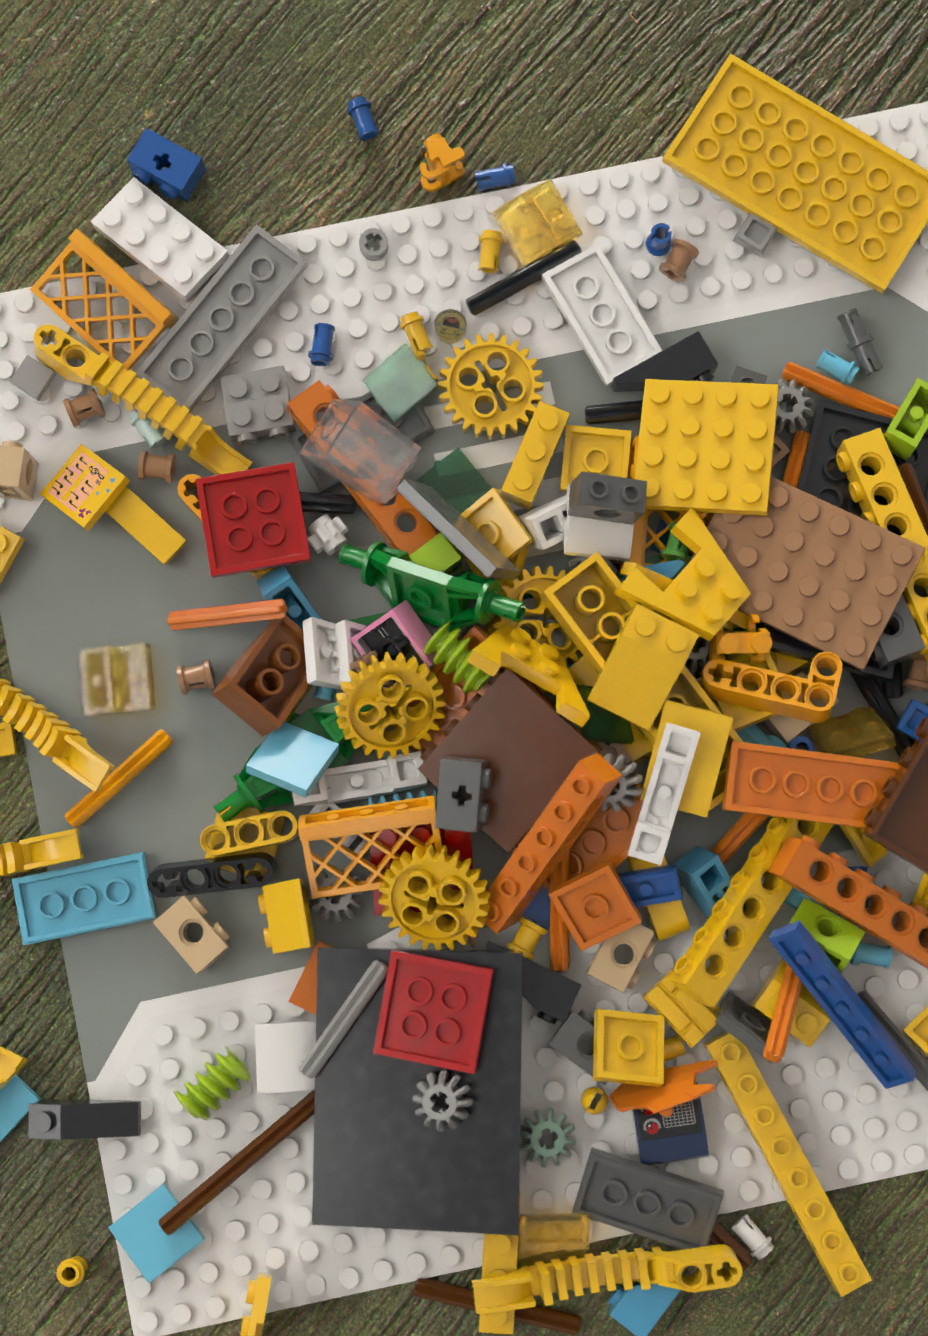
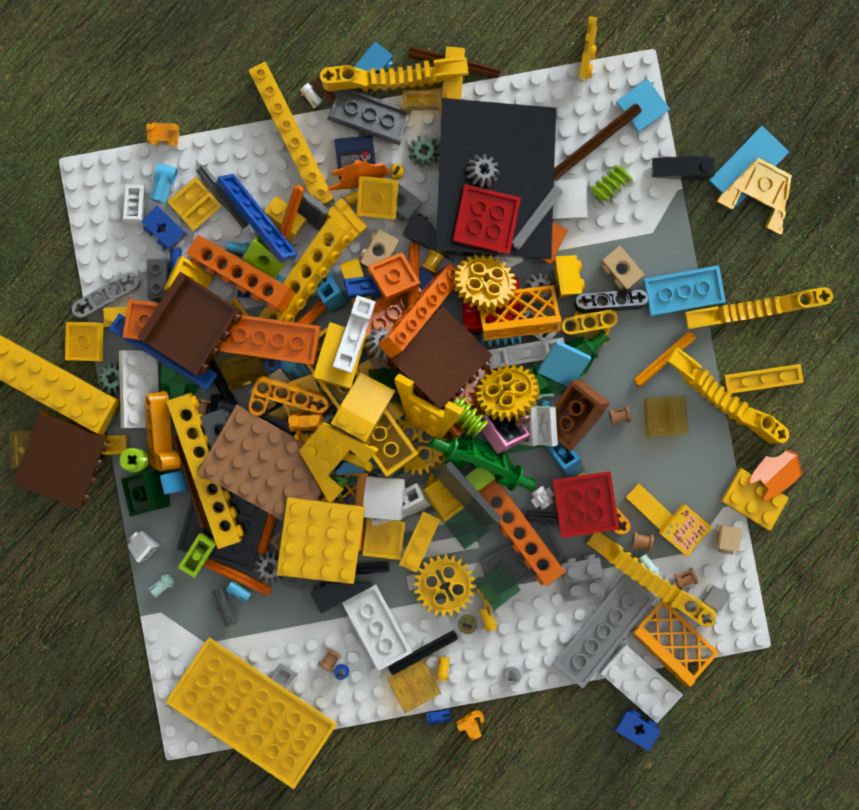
camera: 175 degrees right, 5 degrees up
yellow pin [57,1256,88,1287] -> none
orange axle [167,599,288,631] -> none
clear slope [298,399,421,504] -> none
blue pin [308,323,335,367] -> none
blue pin [347,97,380,141] -> none
dark grey brick [435,756,492,832] -> none
dark grey brick [568,471,647,525] -> none

